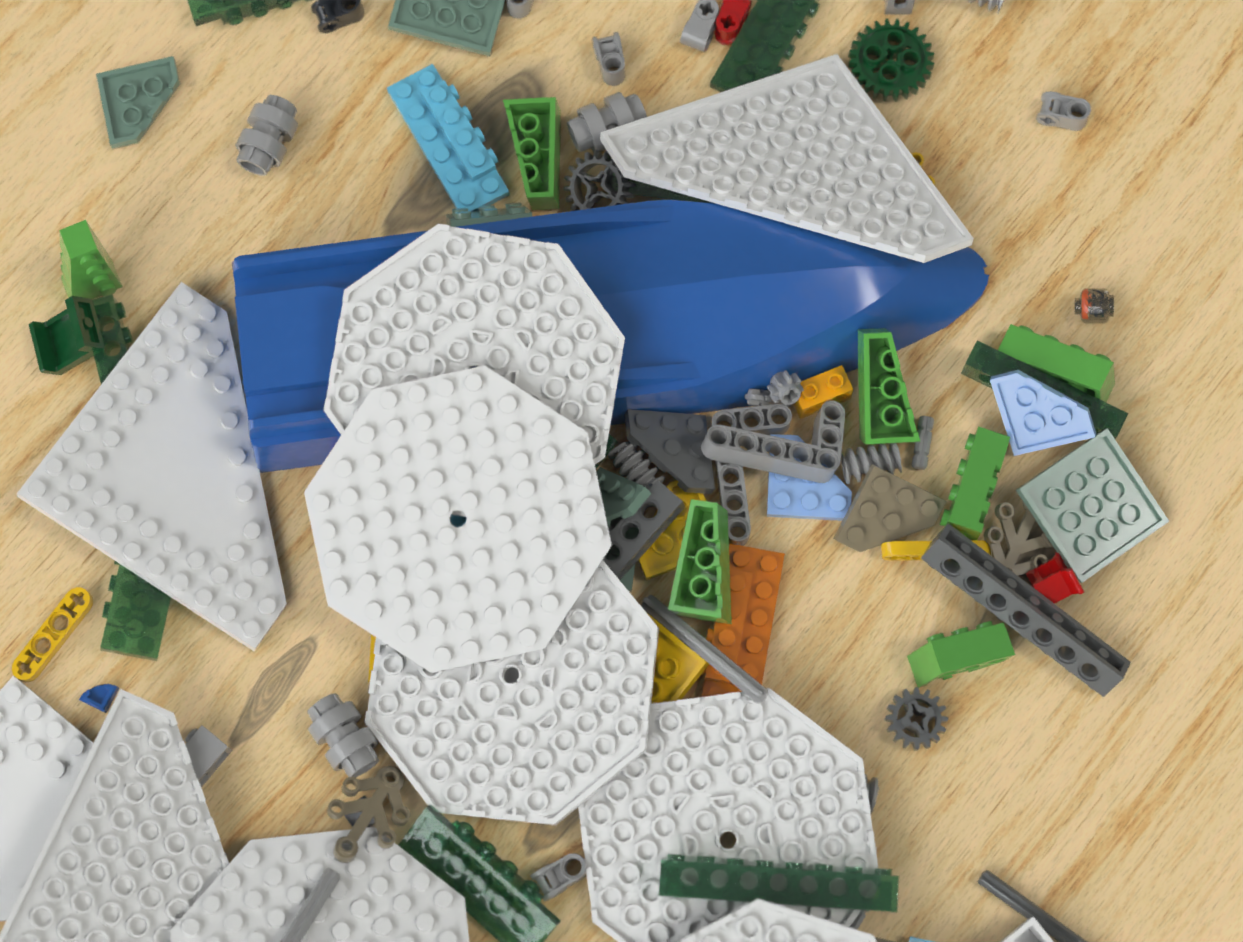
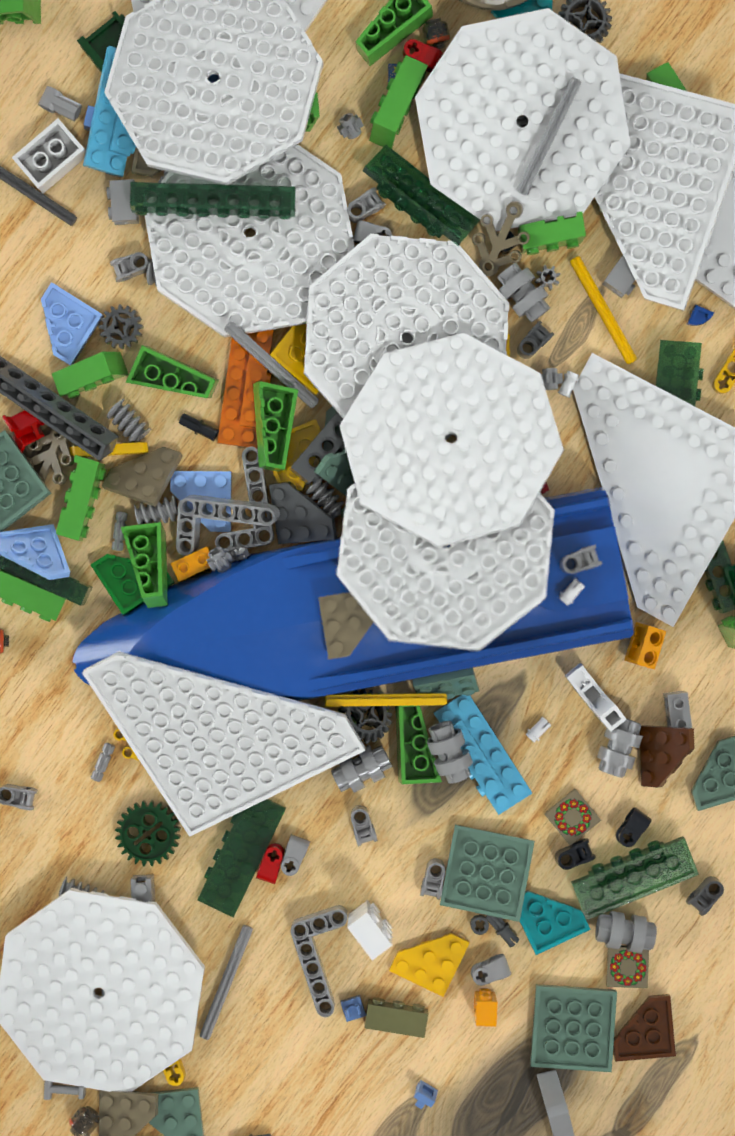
camera: 175 degrees right, 15 degrees up
none -> light blue plate [41,282,104,365]
none -> green plate [91,554,174,616]
none -> light grey axle [91,743,115,782]
none -> light grey brick [107,179,139,225]
none -> light grey piece [107,399,152,443]
none -> light grey piece [110,252,150,282]
none -> bright green wedge [126,345,219,398]
none -> black axle [179,414,219,441]
none -> dark tan plate [318,592,374,659]
none -> yellow axle [325,693,447,707]
none -> light grey piece [353,220,392,243]
none -> light grey piece [427,721,473,783]
none -> dark grey piece [517,321,554,359]
none -> bright green wedge [518,211,586,255]
none -> white pin [526,717,551,743]
none -> light grey gear [535,265,560,291]
none -> light grey gear [541,368,563,390]
none -> tile [544,789,601,846]
none -> white pin [558,371,579,398]
none -> white pin [558,579,585,606]
none -> light grey piece [559,544,602,574]
none -> white arch [564,663,627,732]
none -> yellow axle [570,256,637,364]
none -> black piece [616,807,652,847]
none -> light orange brick [624,622,666,670]
none -> reddish brown plate [639,725,695,788]
none -> light grey brick [663,691,692,728]

